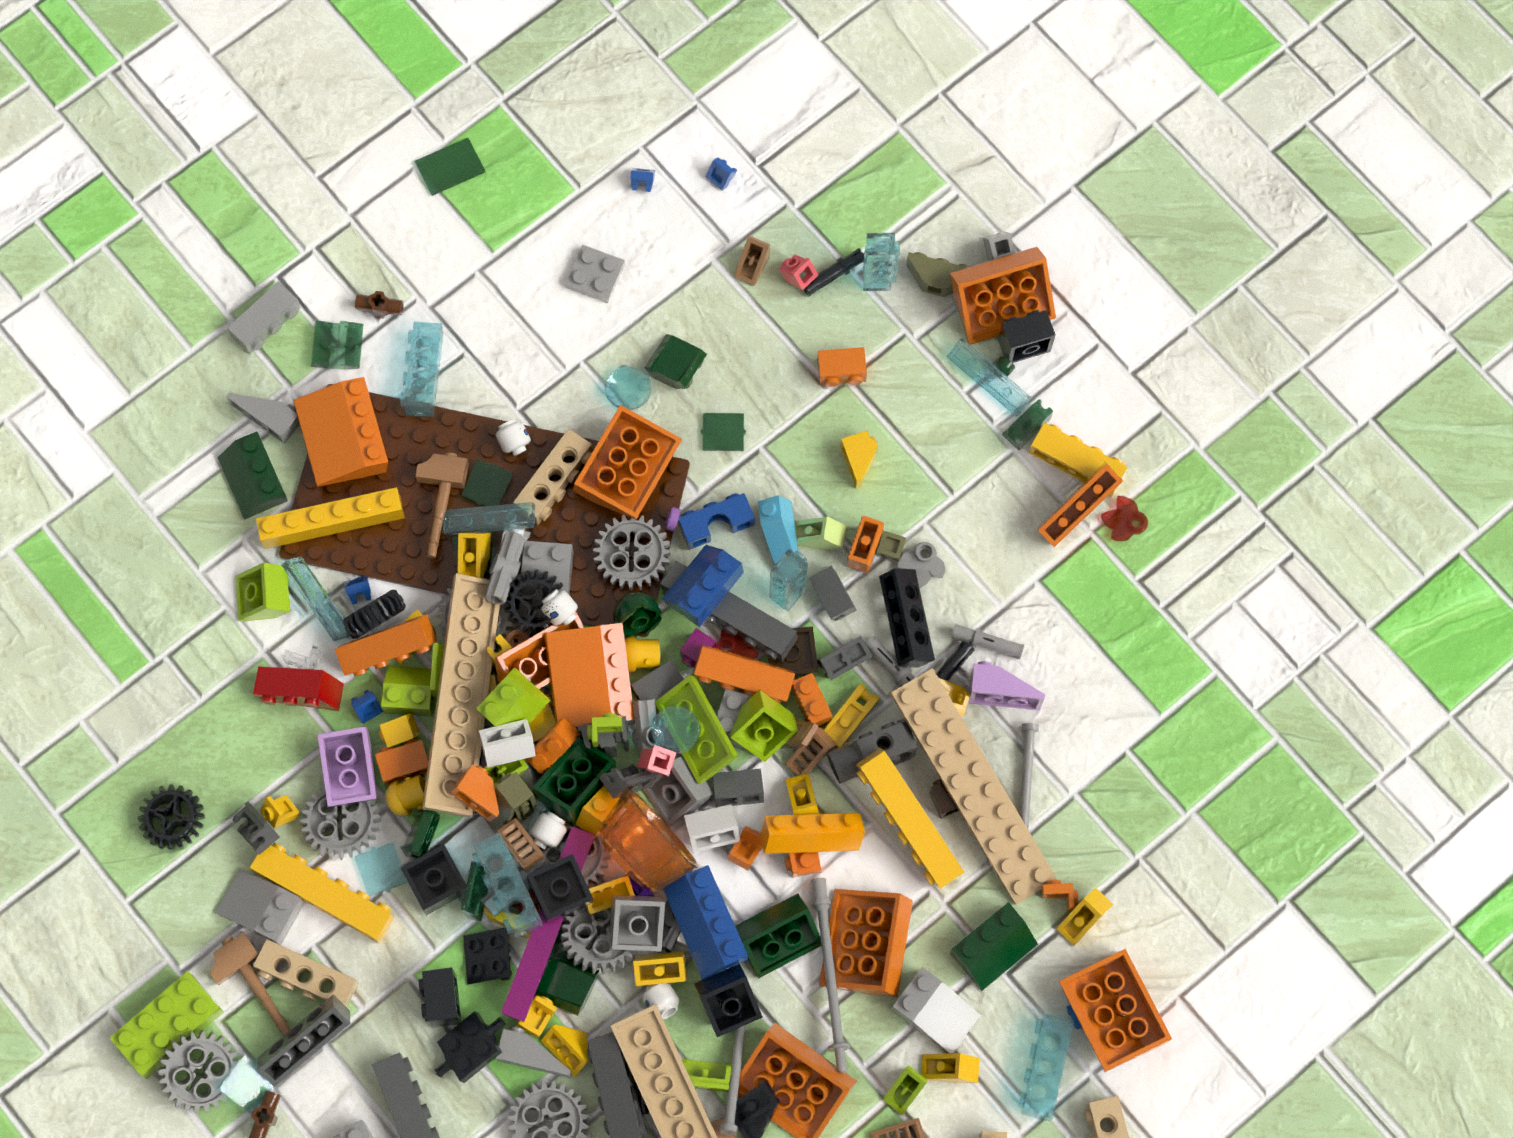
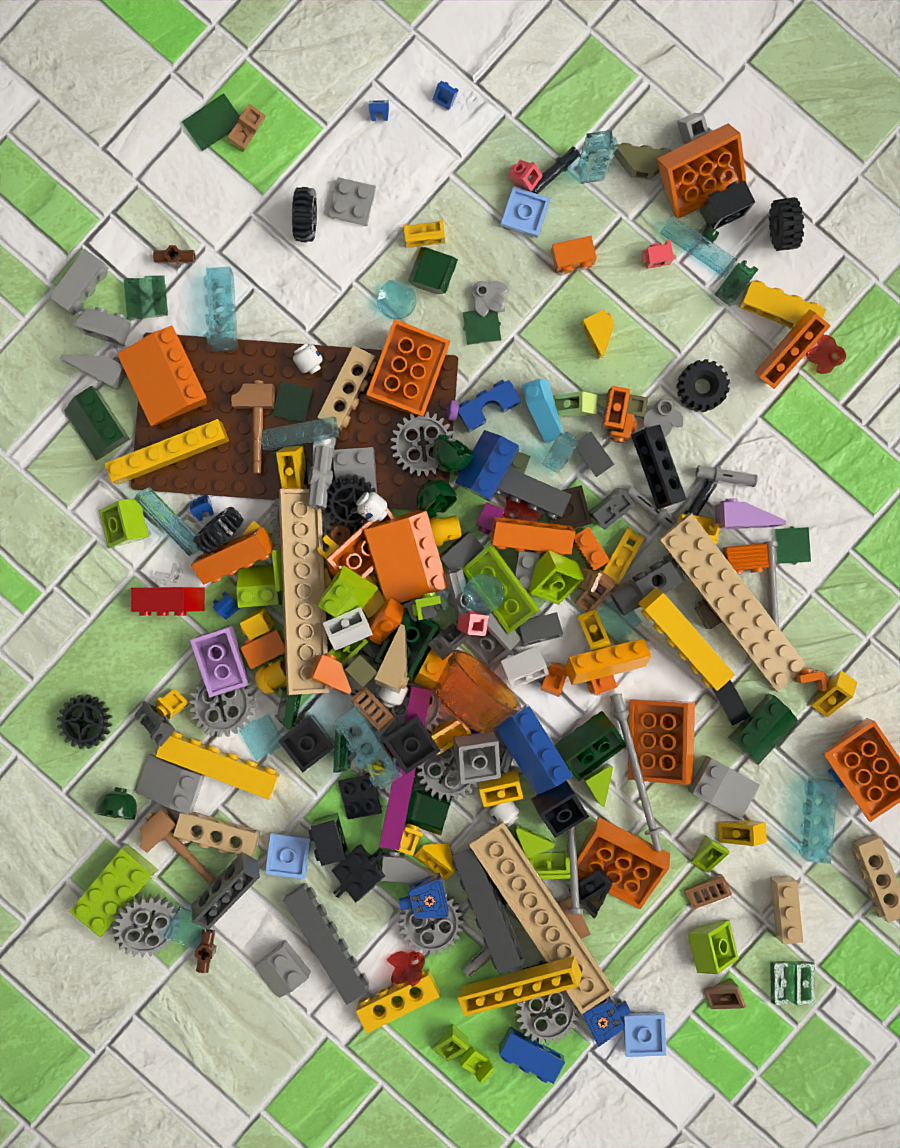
camera: 10 degrees left, 15 degrees up
medium nougat slope [734,235,770,286] -> none
none -> light grey slope [74,307,131,346]
none -> dark green cylinder [94,787,137,820]
none -> medium nougat slope [227,104,266,152]
none -> light blue plate [265,833,311,879]
none -> black gear [291,186,317,243]
none -> tan slope [375,624,409,694]
none -> torso [399,873,449,919]
none -> yellow hinge [403,220,445,248]
none -> dark green cylinder [433,434,474,472]
none -> light grey plate [472,281,509,317]
none -> light blue plate [500,186,551,238]
none -> olive plate [509,452,531,474]
none -> lime slope [515,824,555,858]
none -> lime slope [583,764,613,807]
none -> clear light blue piece [597,601,642,642]
none -> orange bracket [608,413,637,443]
none -> coral brick [642,240,674,269]
none -> black tyre [676,359,730,412]
none -> black slope [712,680,750,726]
none -> orange brick [723,543,769,574]
none -> black tyre [769,197,804,251]
none -> clear green piece [775,526,811,565]

